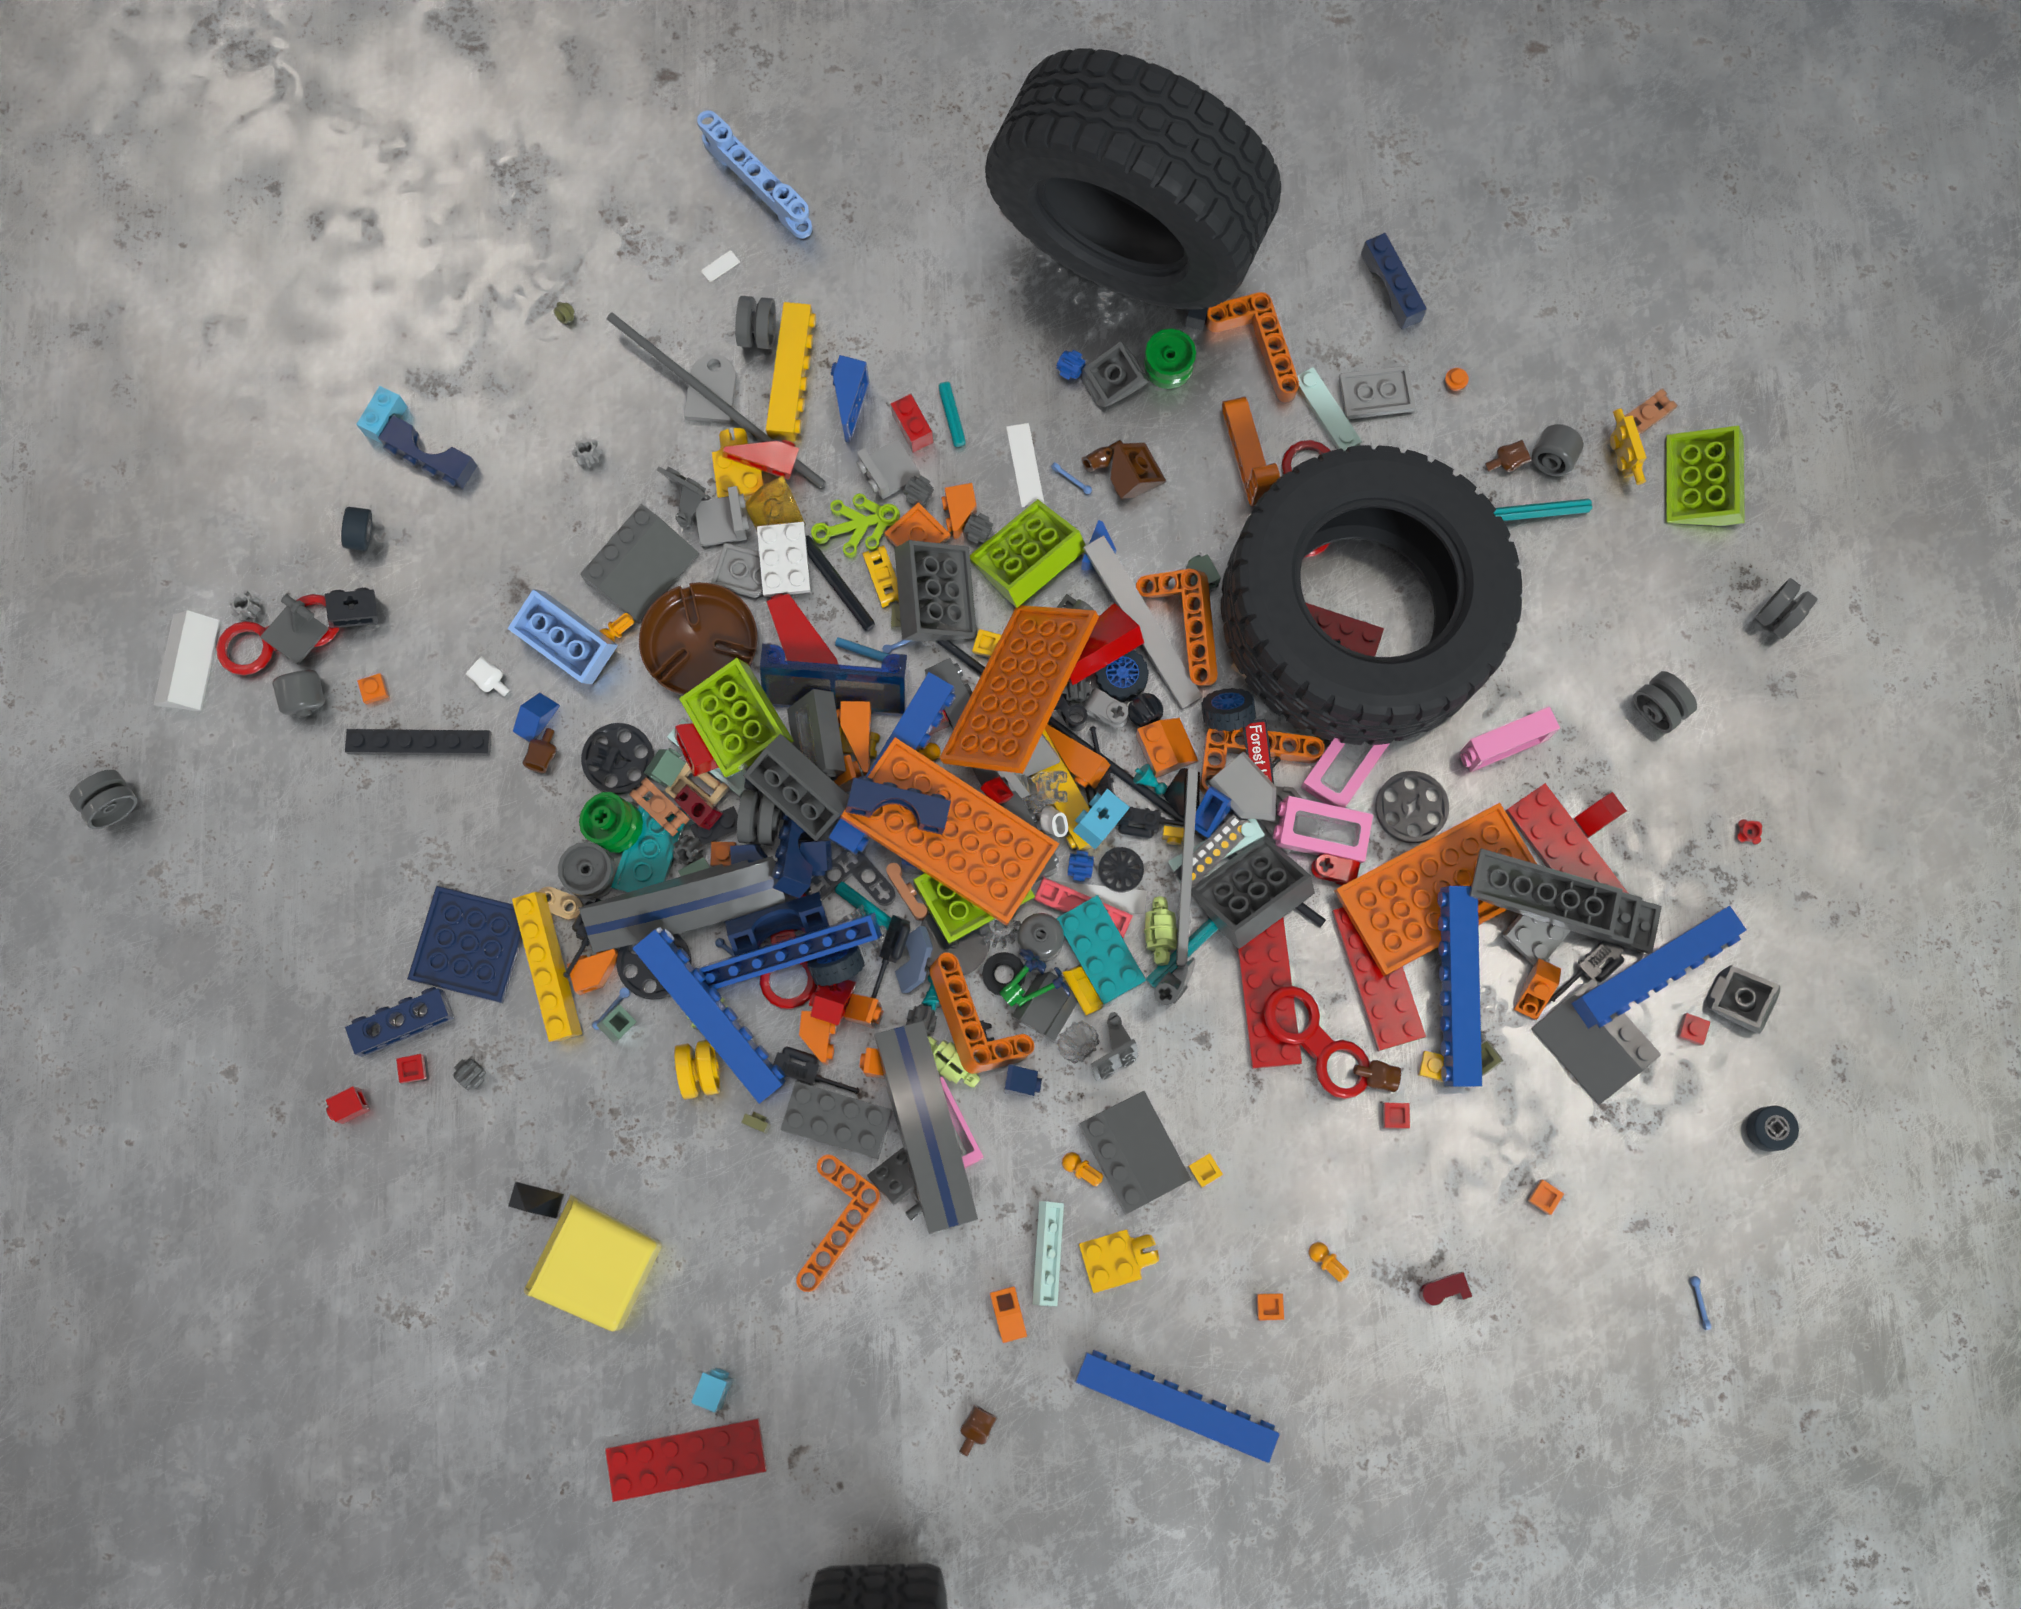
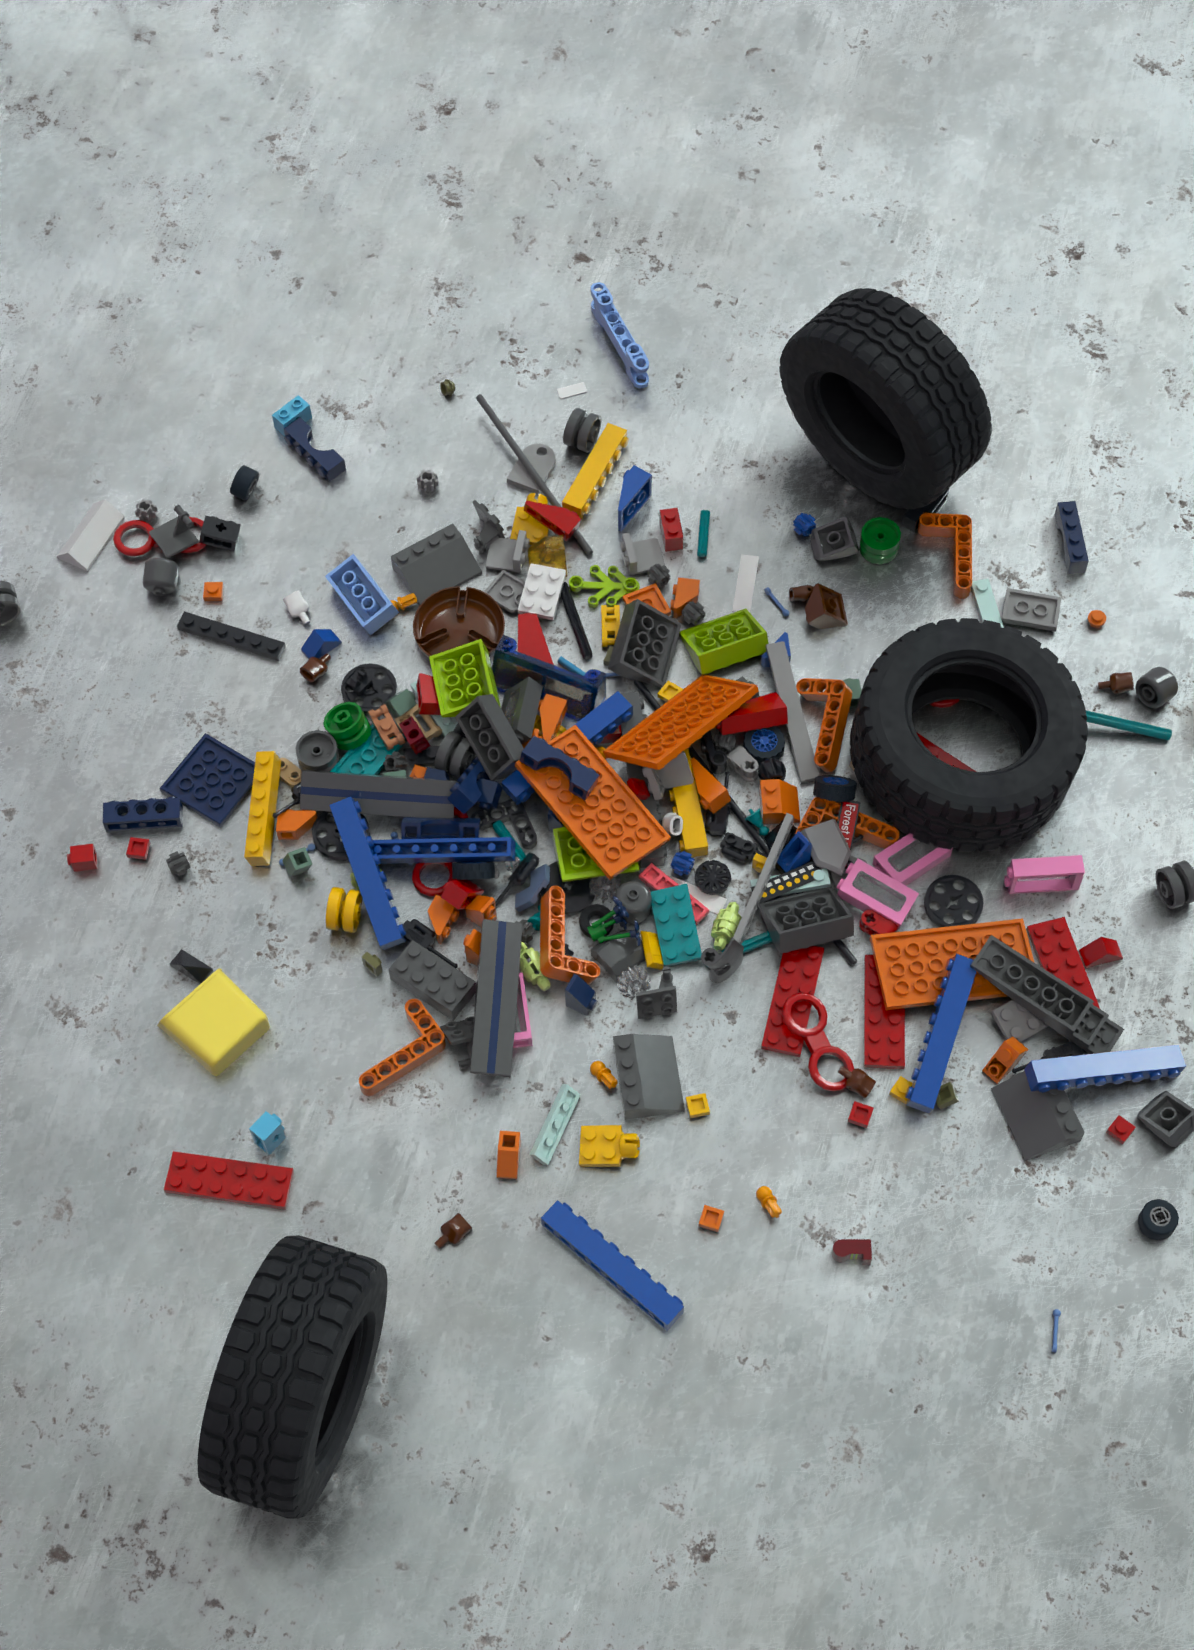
camera: 20 degrees right, 15 degrees down
nougat plate [886,863,928,921] -> none
clear animal [1022,771,1067,814] -> none
medium azure brick [1073,789,1130,849] -> none
orange beam [1222,397,1280,507] -> none
orange plate [1528,1179,1564,1215] -> none

